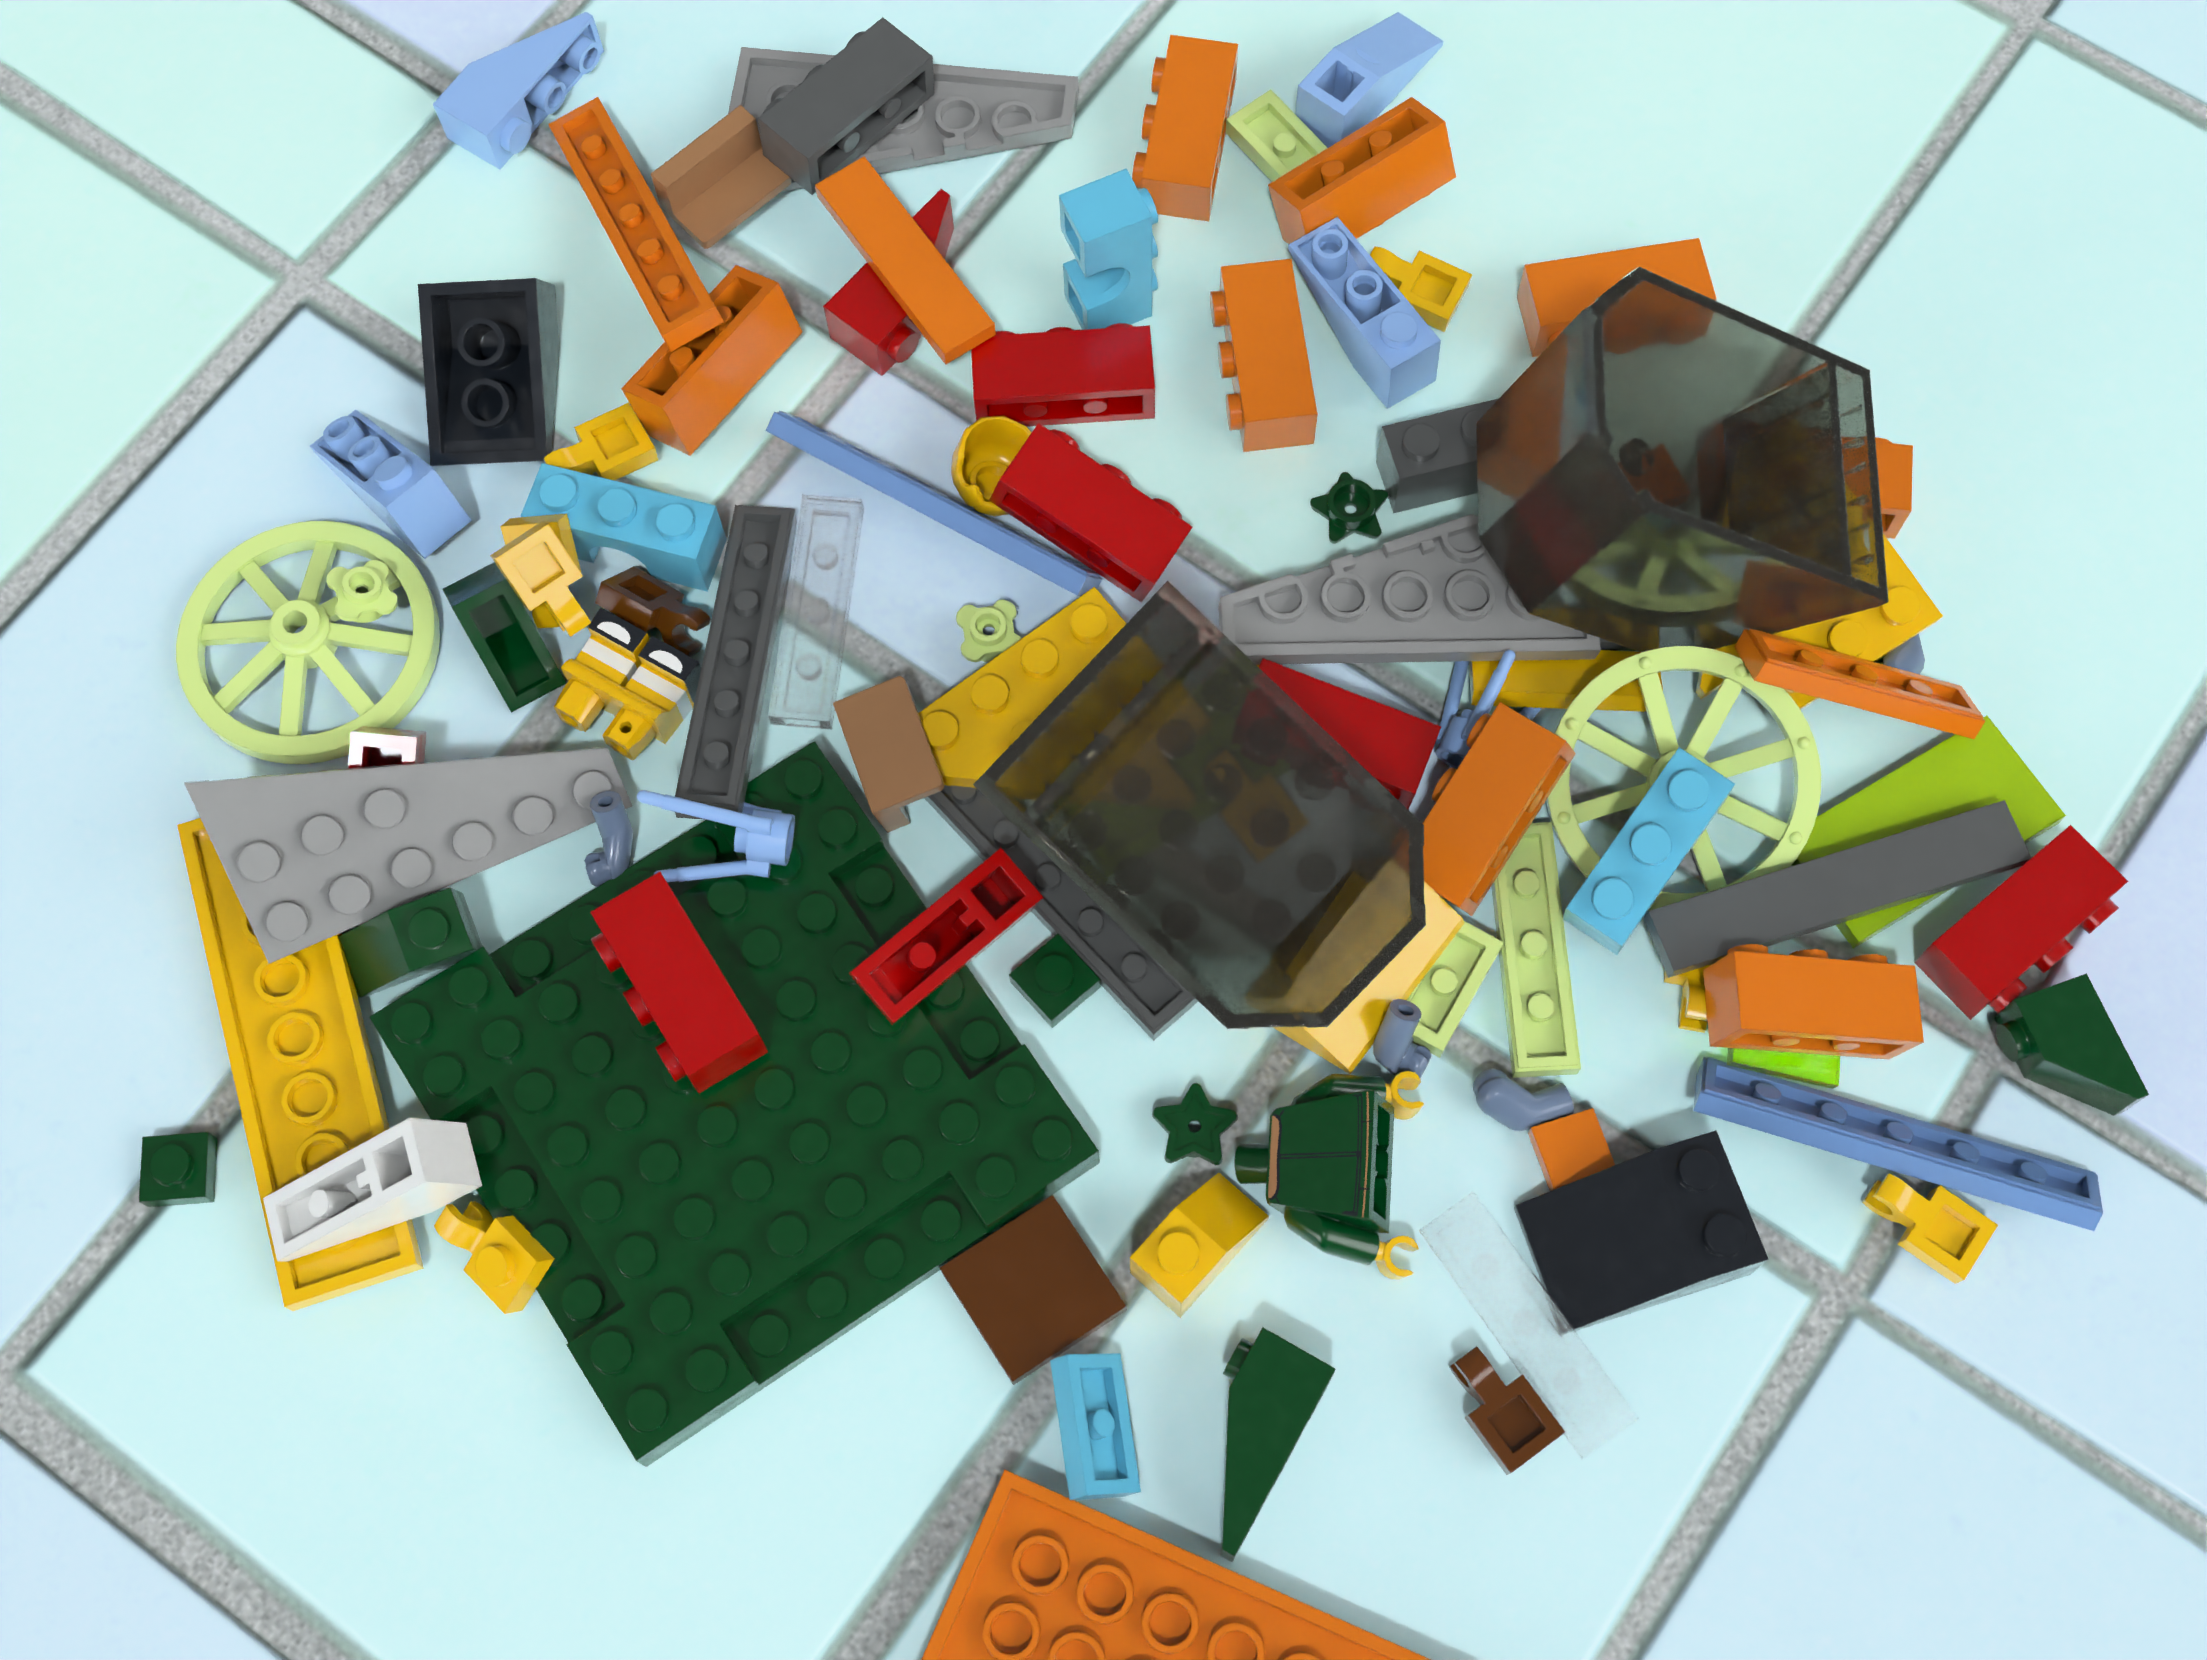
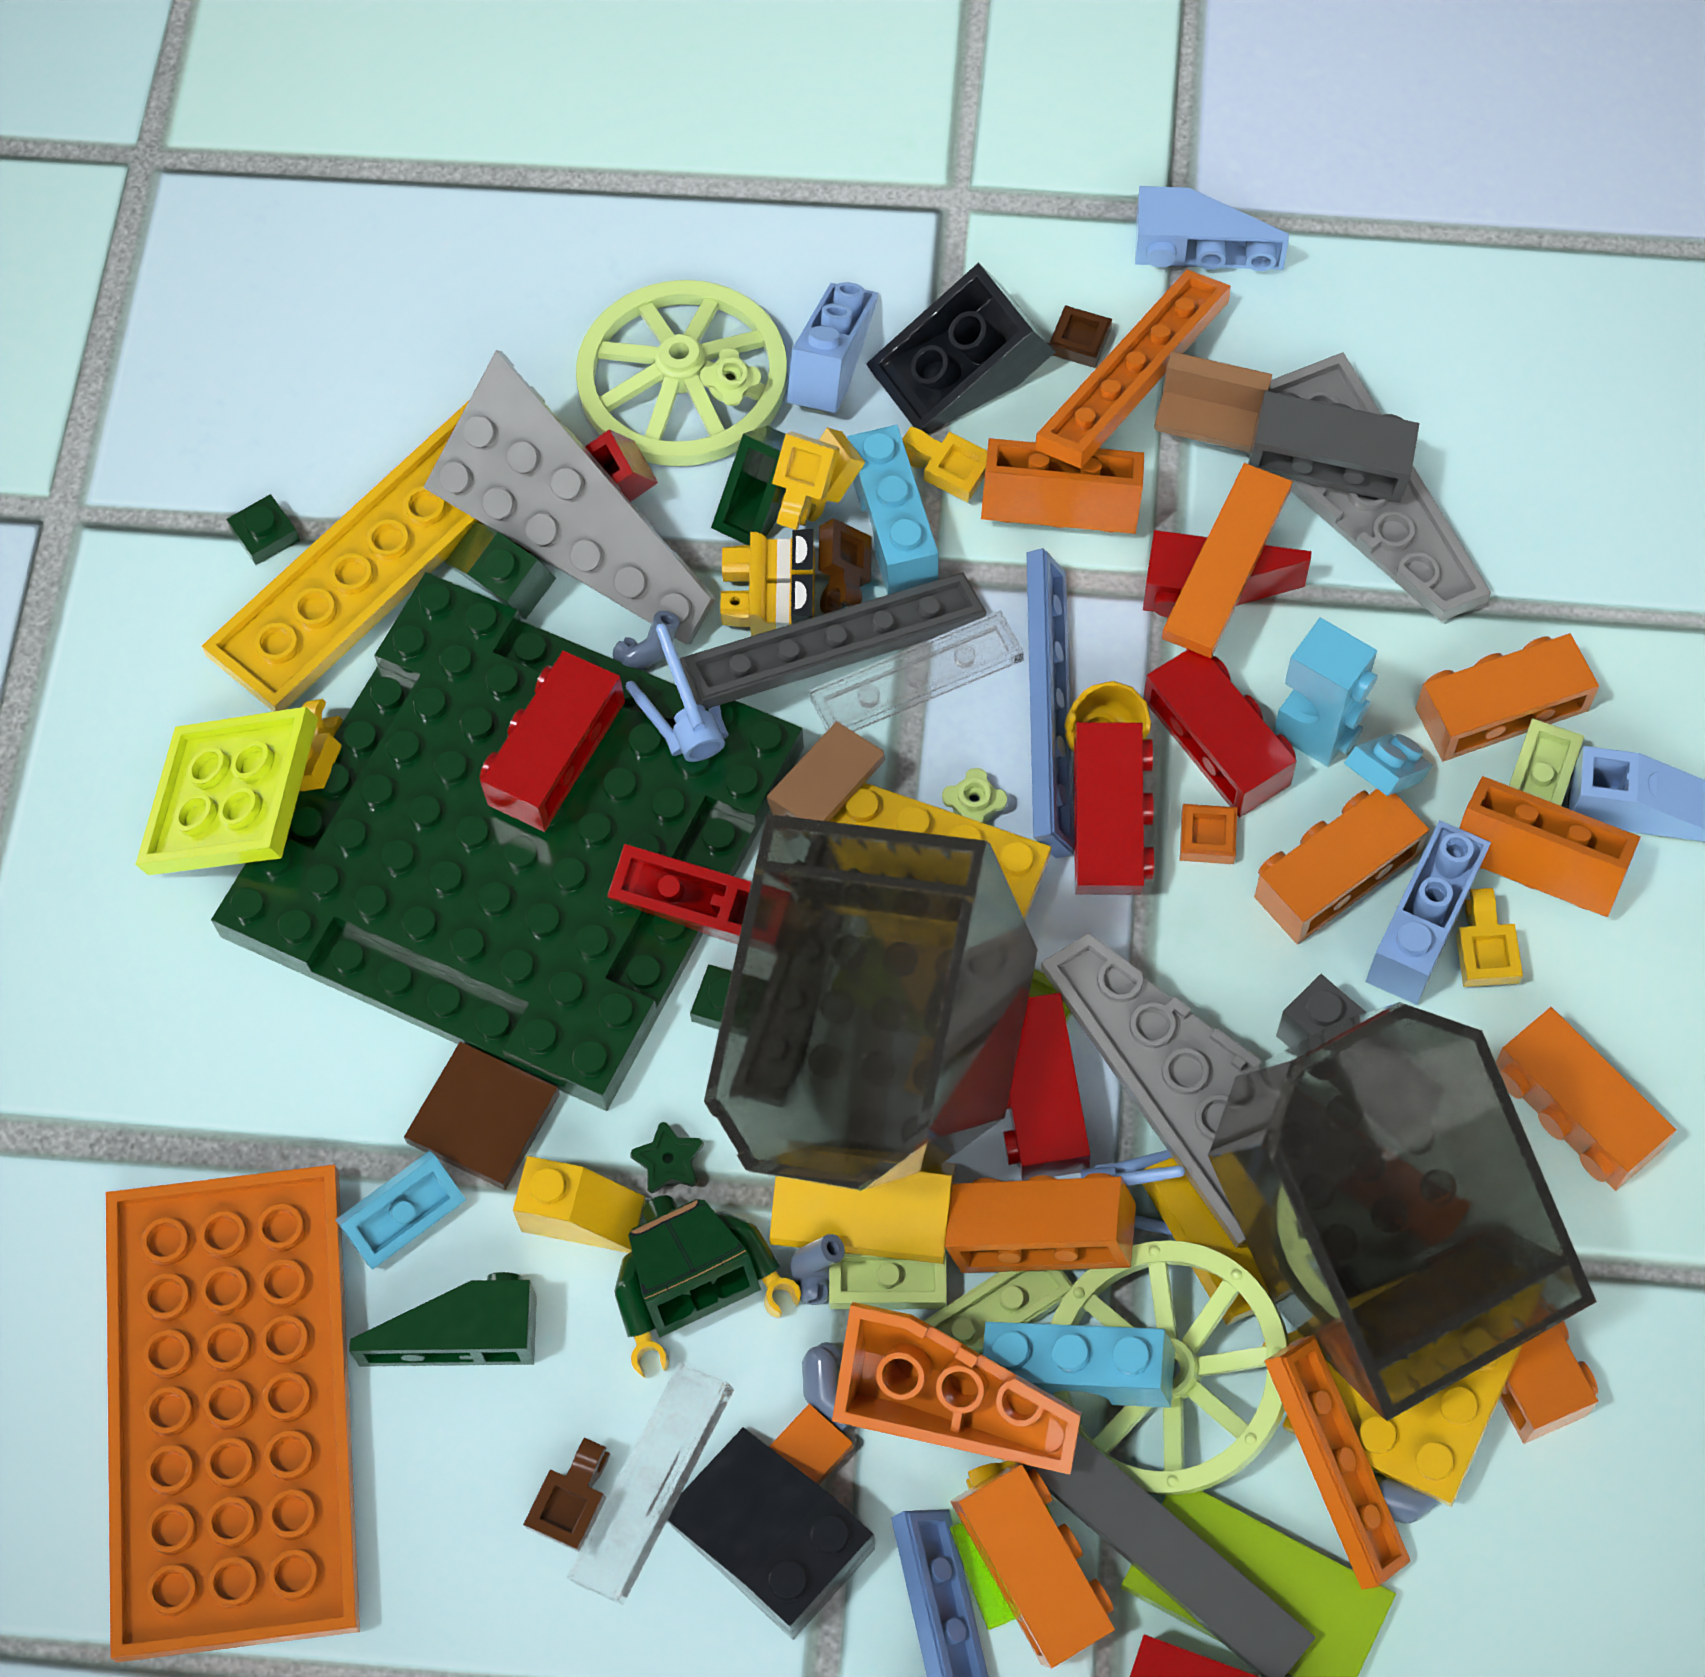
camera: 60 degrees right, 5 degrees down
white slope [263,1117,482,1262] -> none
dark green plate [1310,472,1388,544] -> none
none -> neon yellow plate [135,707,318,875]
none -> orange wedge [832,1302,1082,1475]
none -> reddish brown tile [1049,305,1112,368]
none -> orange tile [1179,804,1237,864]
none -> medium azure plate [1344,733,1434,796]

